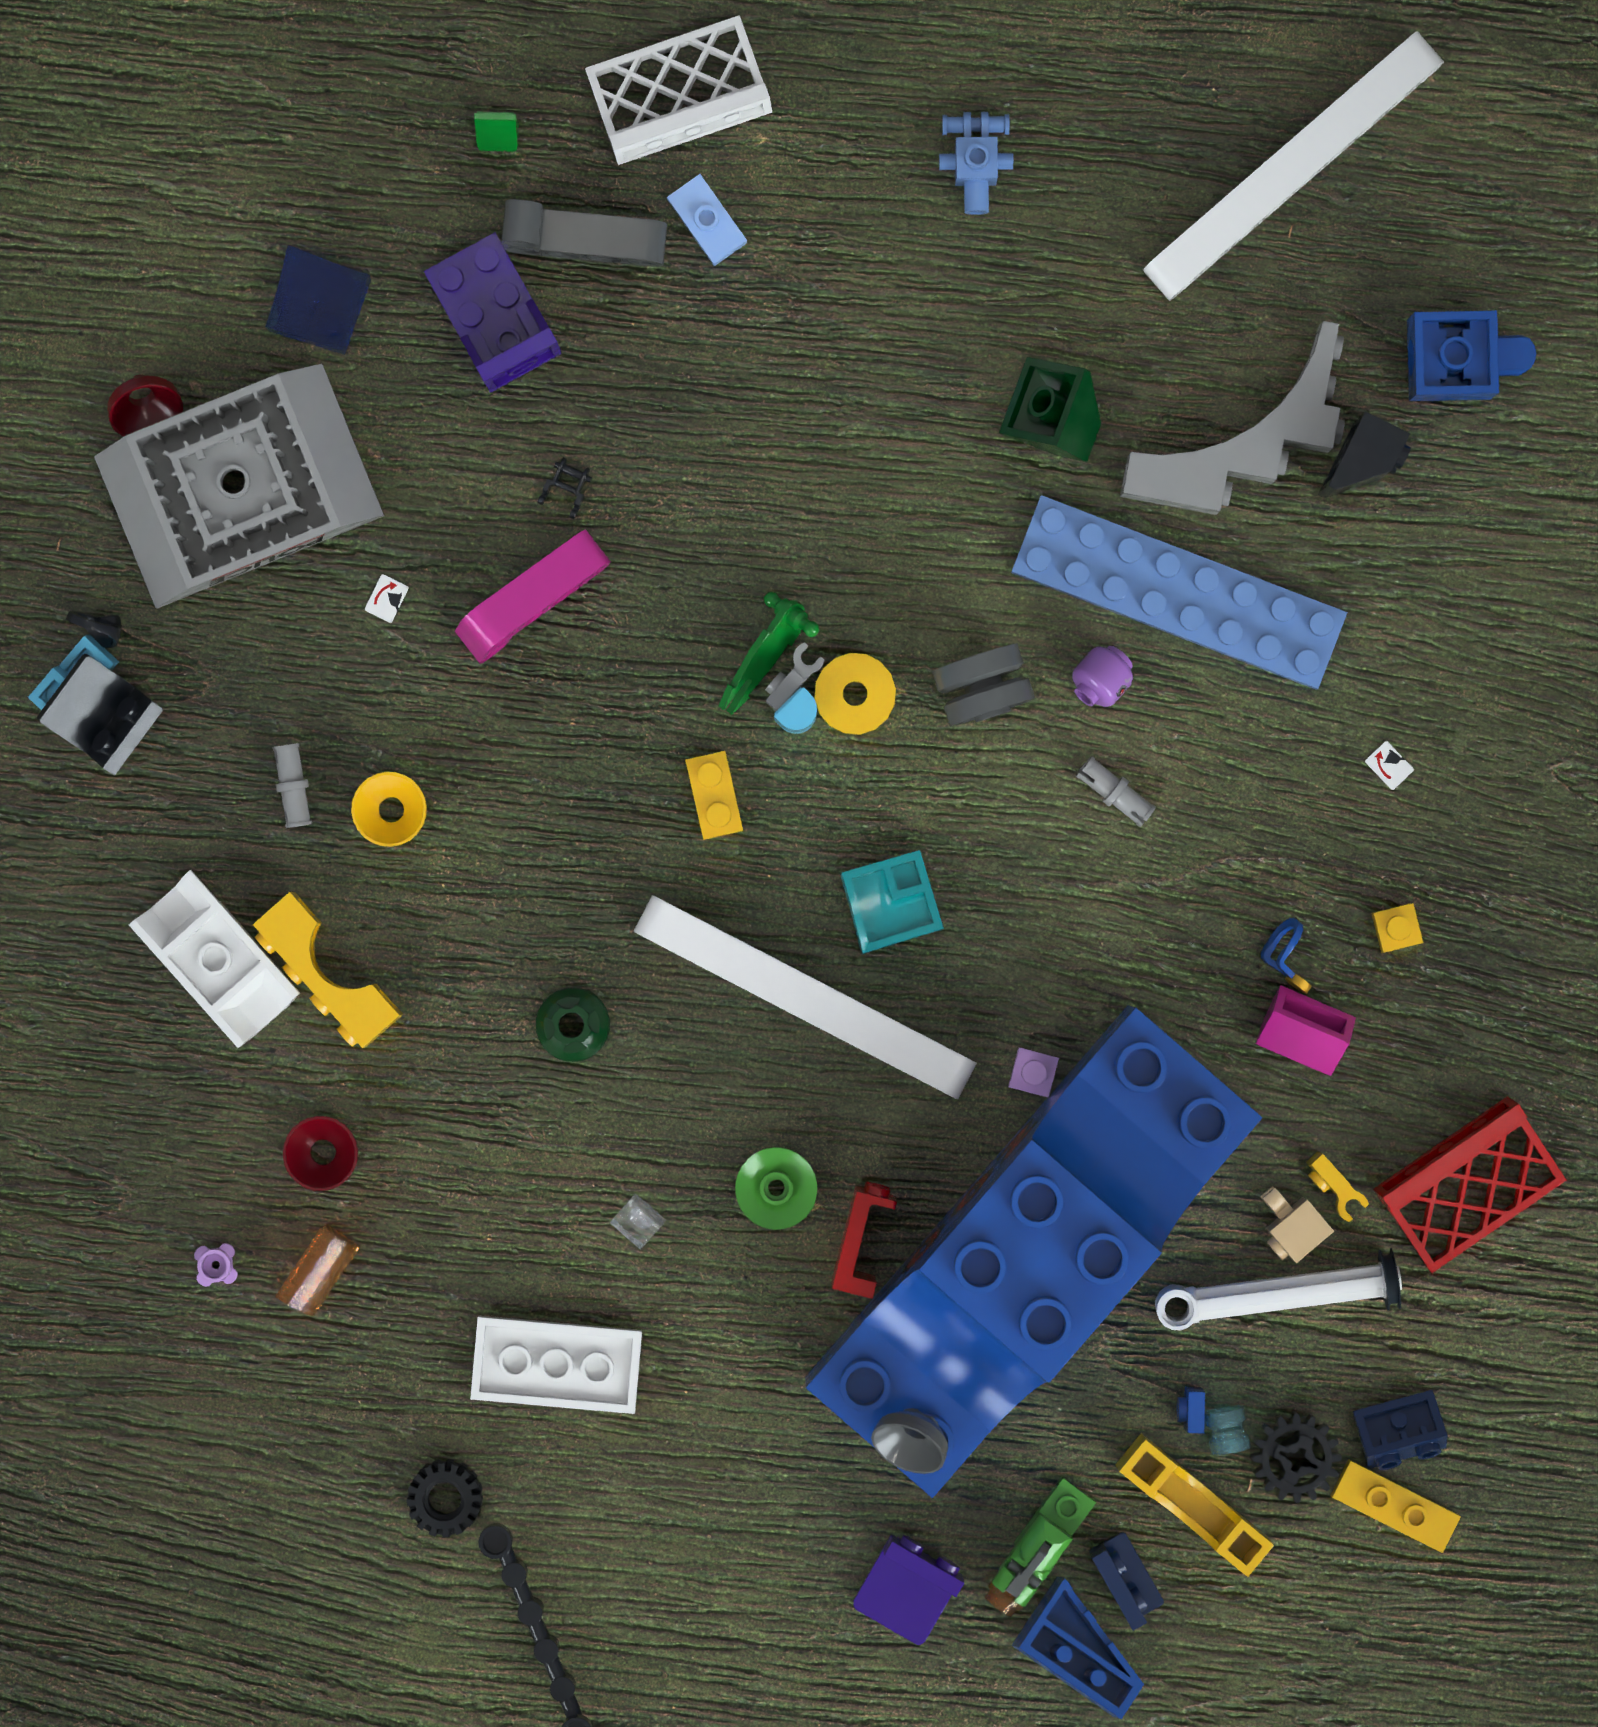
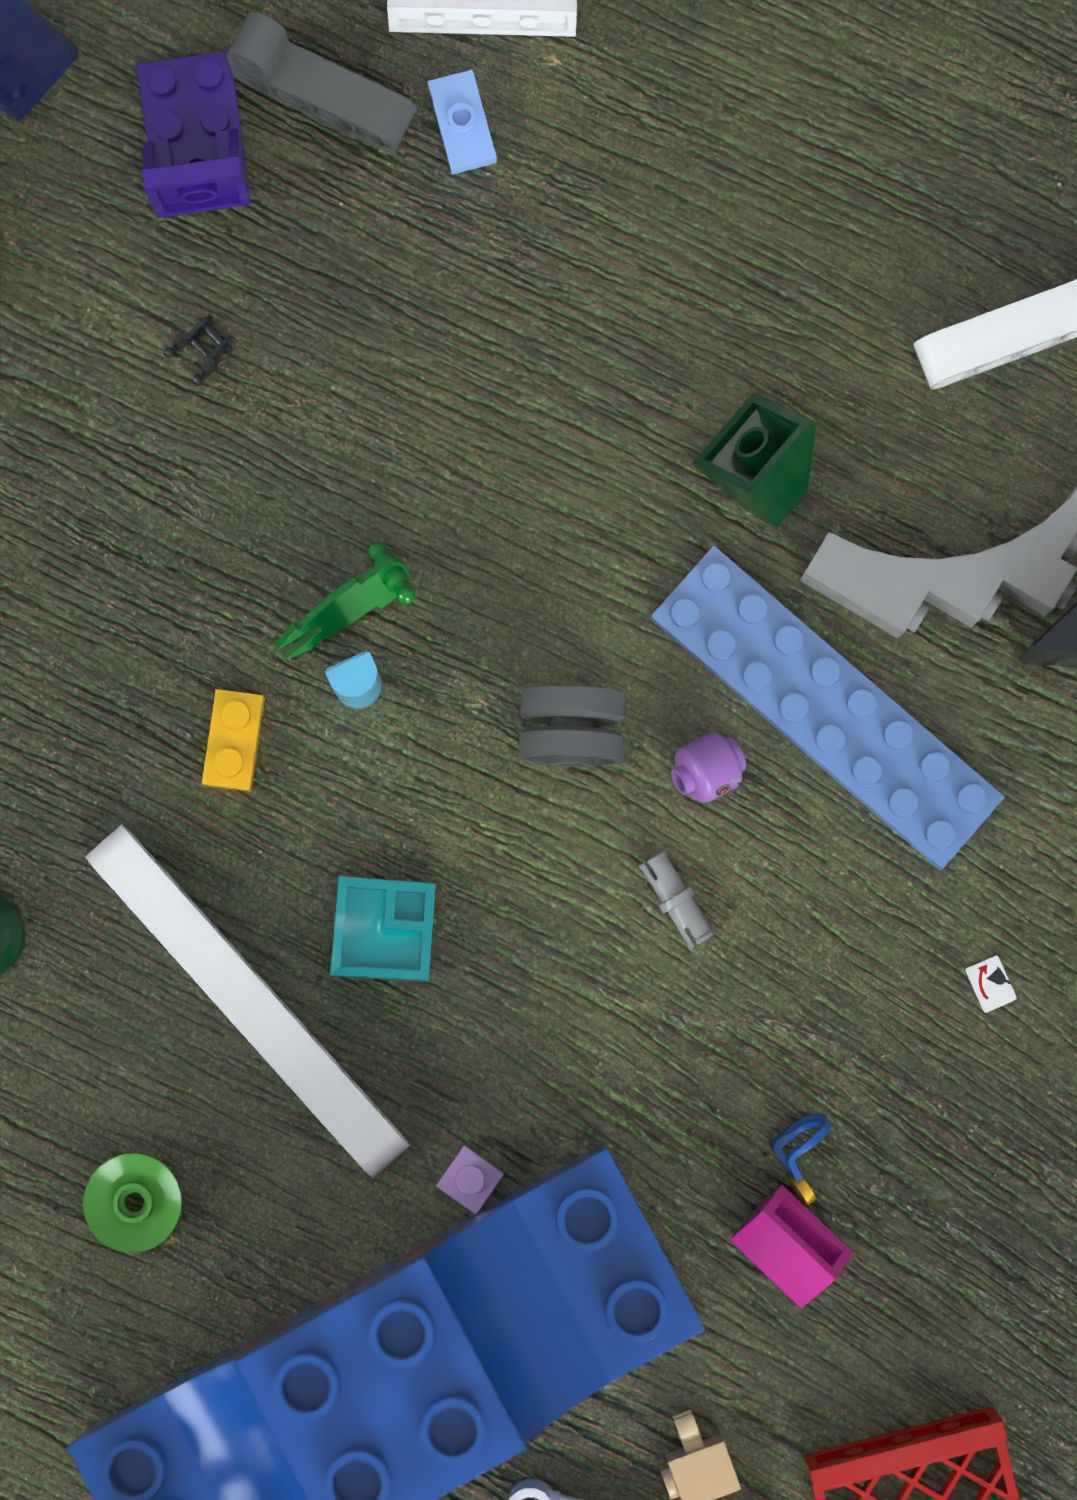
camera: 15 degrees right, 5 degrees down
dark pink beam [455,529,611,664] -> none
light grey plate [765,642,824,711] -> none
yellow tile [814,653,896,735] -> none
red panel [831,1181,897,1299] -> none
medium blue piece [939,112,1014,215] -> none
yellow plate [1306,1151,1369,1222] -> none
yellow plate [1371,903,1423,953] -> none

